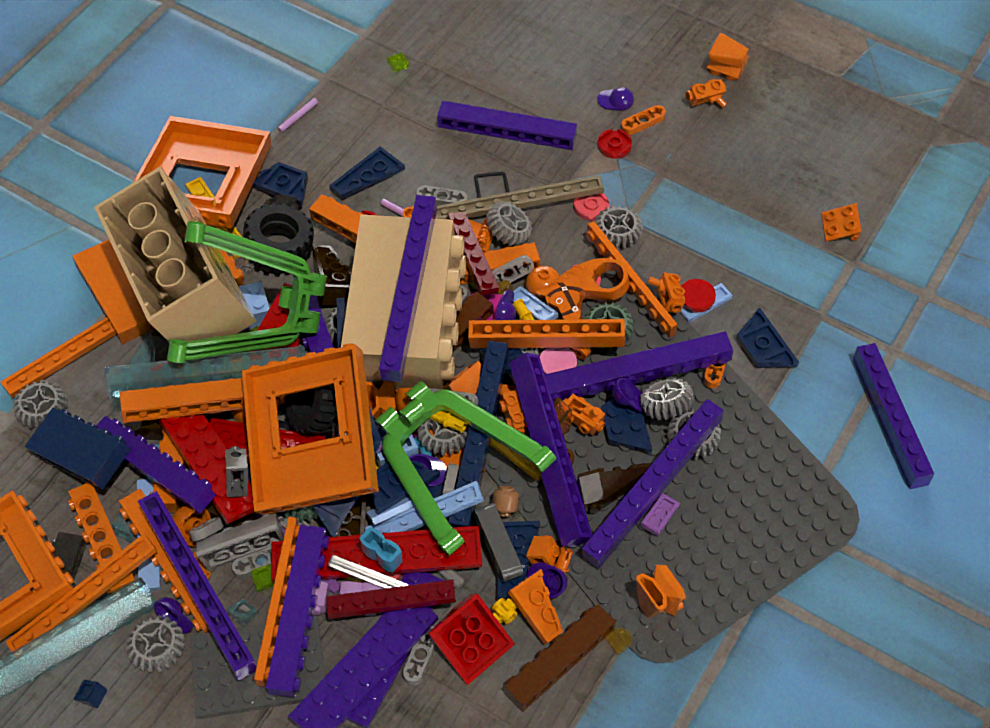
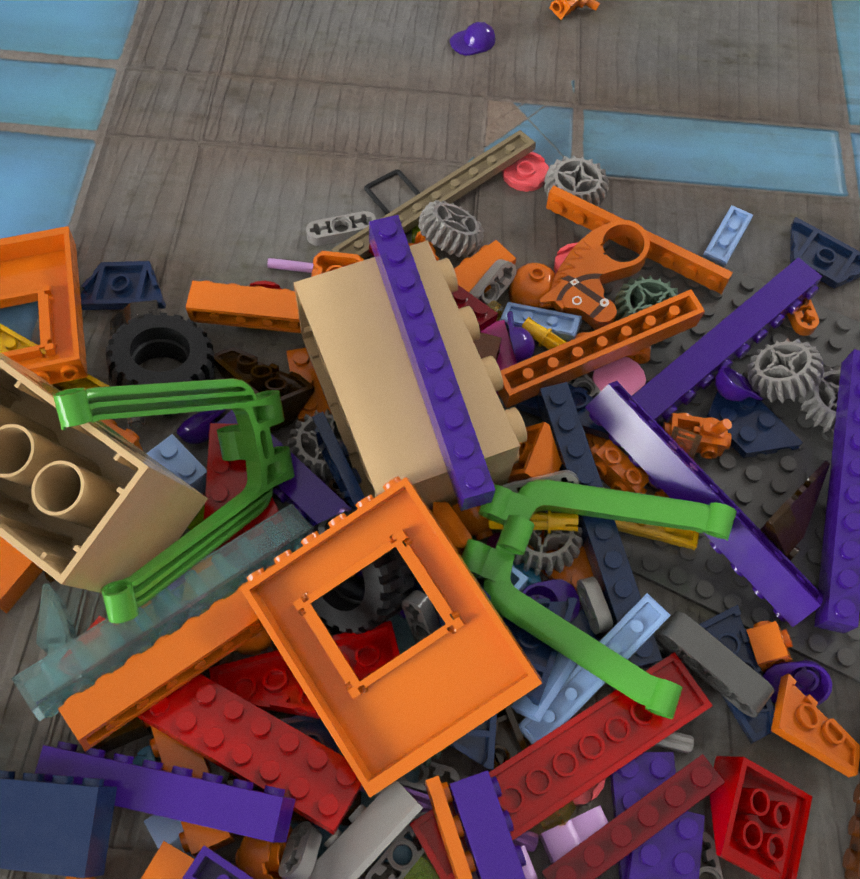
camera: 30 degrees left, 5 degrees up
dark grey torso [225,446,248,497] -> none
lavender bar [277,98,318,133] -> none
axle [328,555,408,588] -> none
dark blue wing [329,146,405,199] -> none
dark azure brick [359,527,403,572] -> none
clear neon green tile [387,52,410,72] -> none
dark purple brick [437,101,577,150] -> none
medium nougat head [492,486,519,517] -> none
yellow gear [492,598,518,624] -> none
orange pin [554,547,574,574] -> none
red tile [597,129,632,159] -> none
orange beam [621,105,666,135] -> none
orange brick [647,272,685,313] -> none
red tile [681,279,716,312] -> none
orange hinge [822,203,862,242] -> none
none -> dark purple cap [176,409,226,444]

